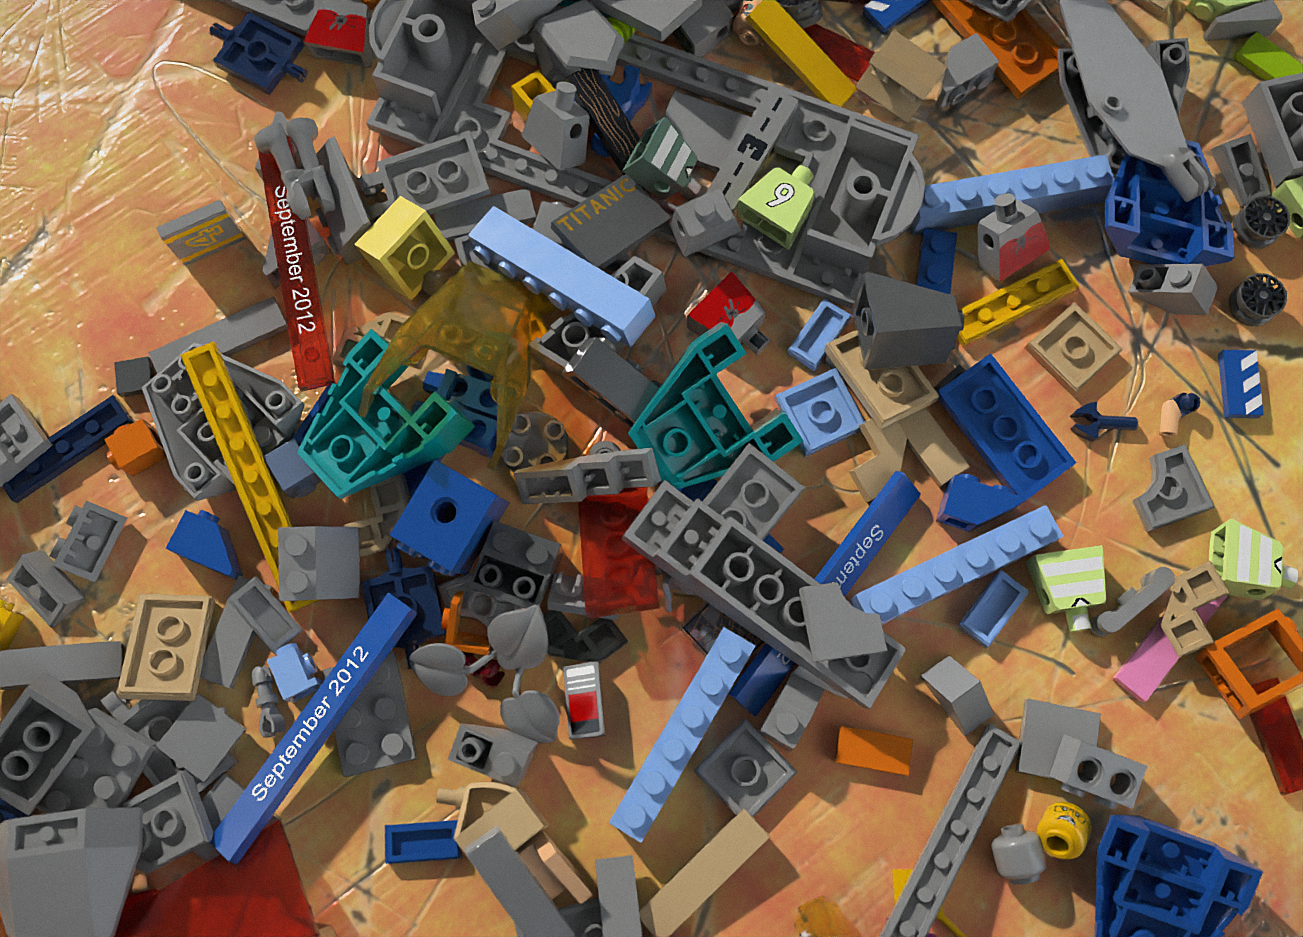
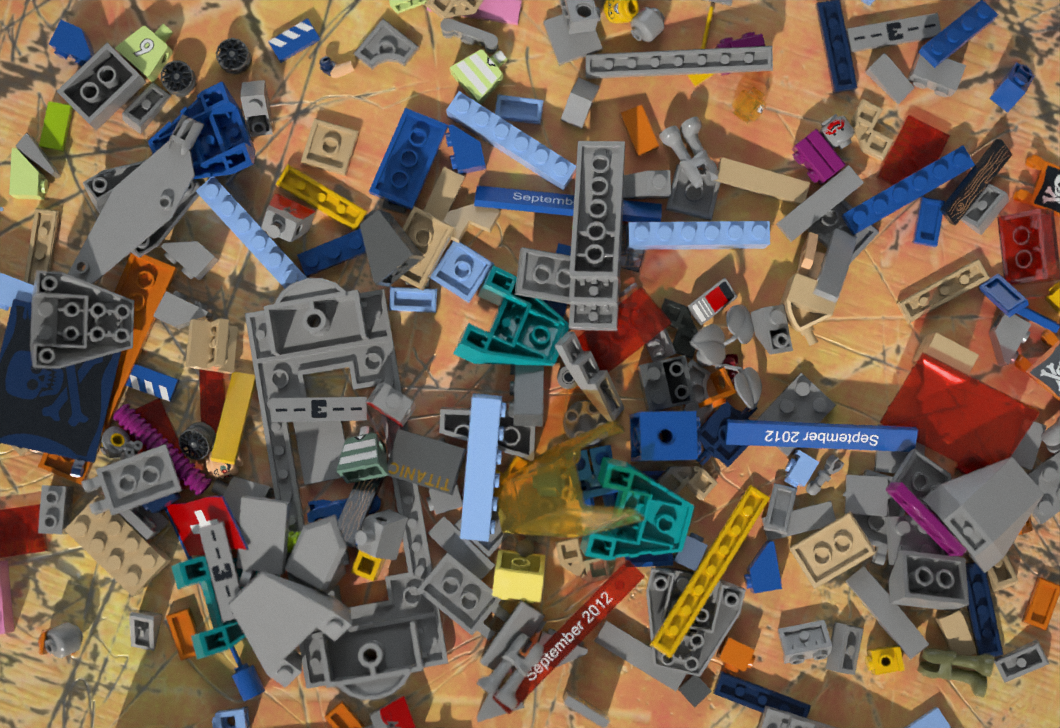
camera: 125 degrees left, 10 degrees up
light grey slope [278,526,360,601] -> none
blue tile [385,820,462,864] -> none
torso [687,271,770,355] -> none
yellowish green torso [737,165,815,250] -> none
light grey tile [799,582,887,663] -> none
dark blue bar [1070,402,1138,442] -> none
none -> light grey slope [161,241,219,281]
none -> light grey piece [659,117,719,188]
none -> magenta tile [885,482,966,556]

